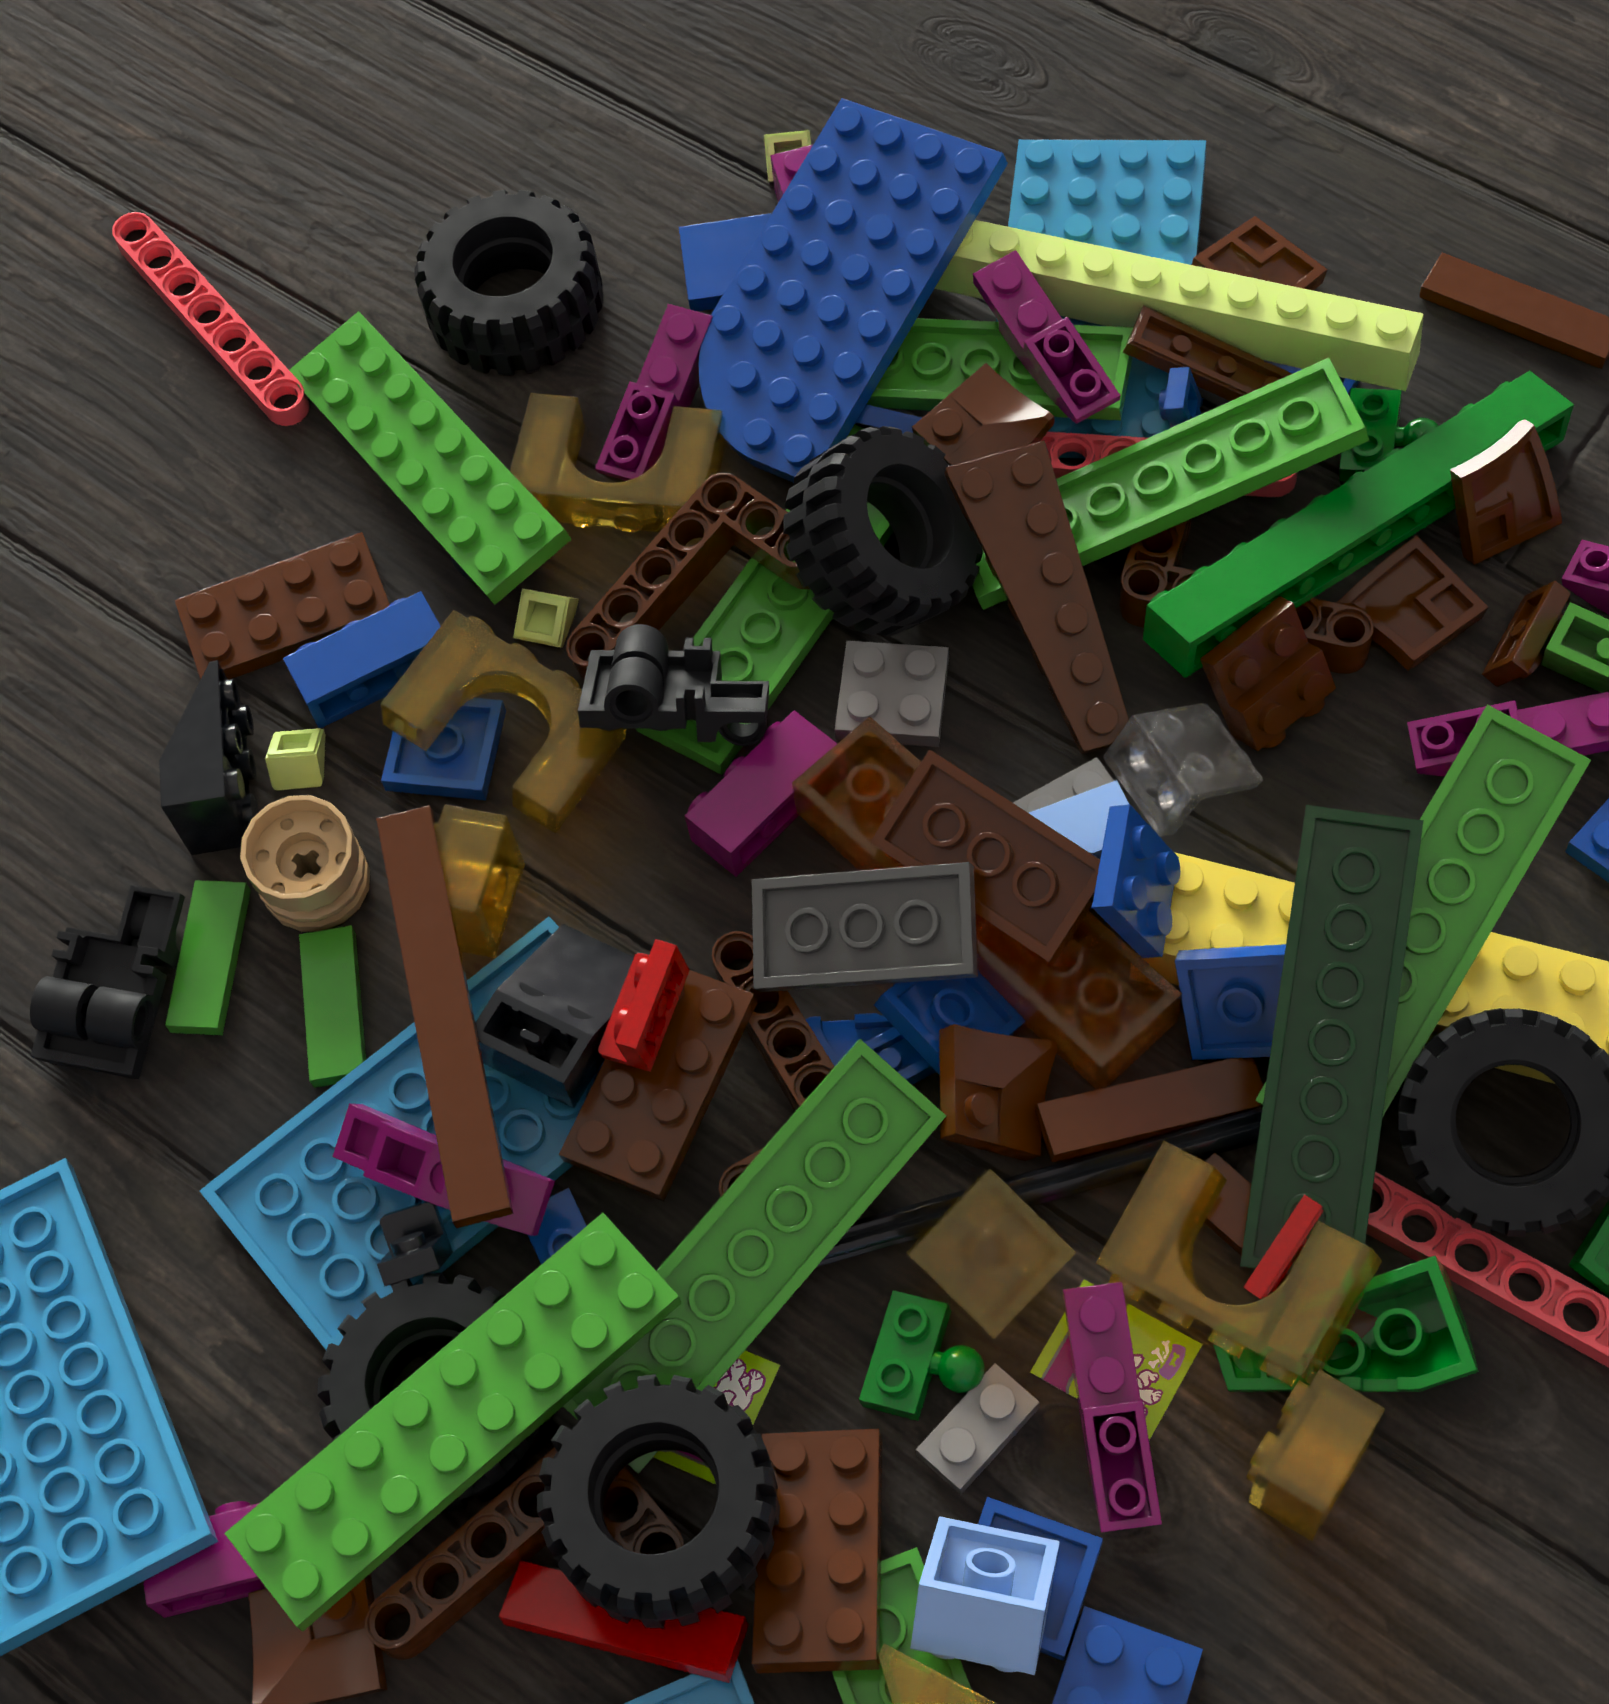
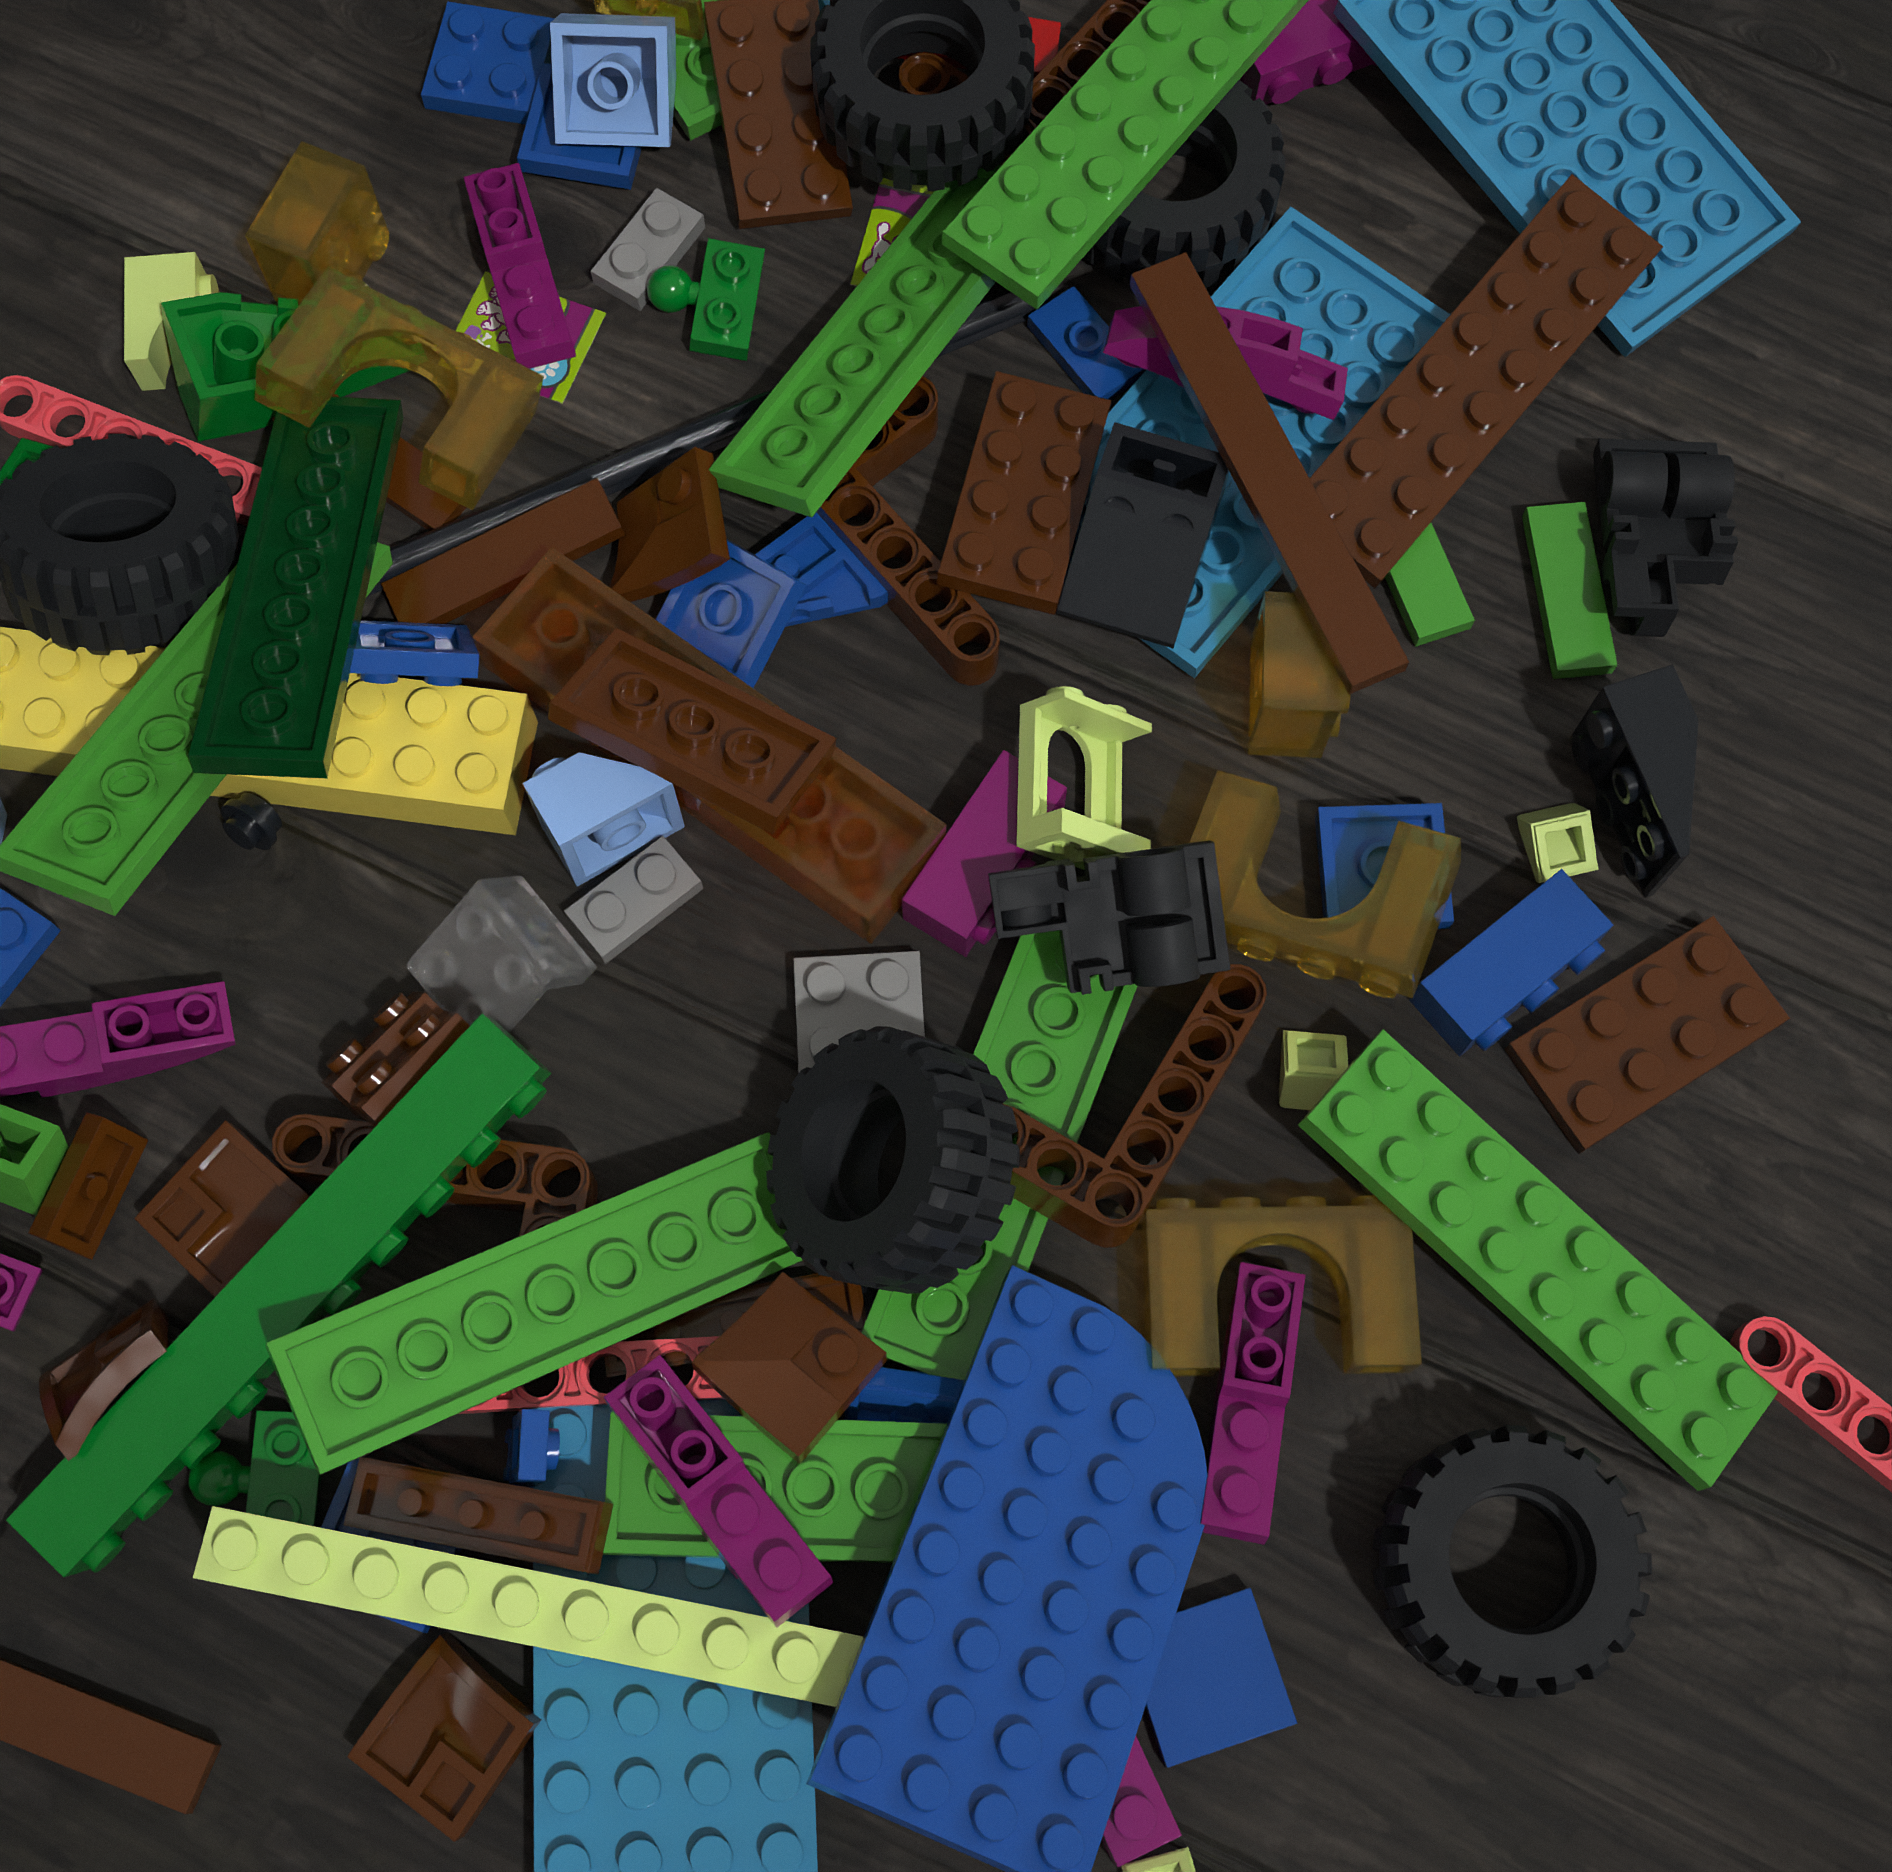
camera: 160 degrees right, 10 degrees up
tan wheel [240,795,370,932] -> none
black bracket [377,1201,453,1286] -> none
red bracket [598,939,690,1072] -> none
dark grey plate [752,862,978,992] -> none
clear yellow brick [905,1169,1076,1339] -> none
reddish brown wing [944,441,1134,755] -> none
blue plate [1092,804,1180,958] -> none
red tile [1243,1194,1323,1301] -> none
none -> yellowish green arch [124,252,219,391]
none -> yellowish green panel [1016,686,1152,870]
none -> reddish brown plate [1310,174,1663,588]

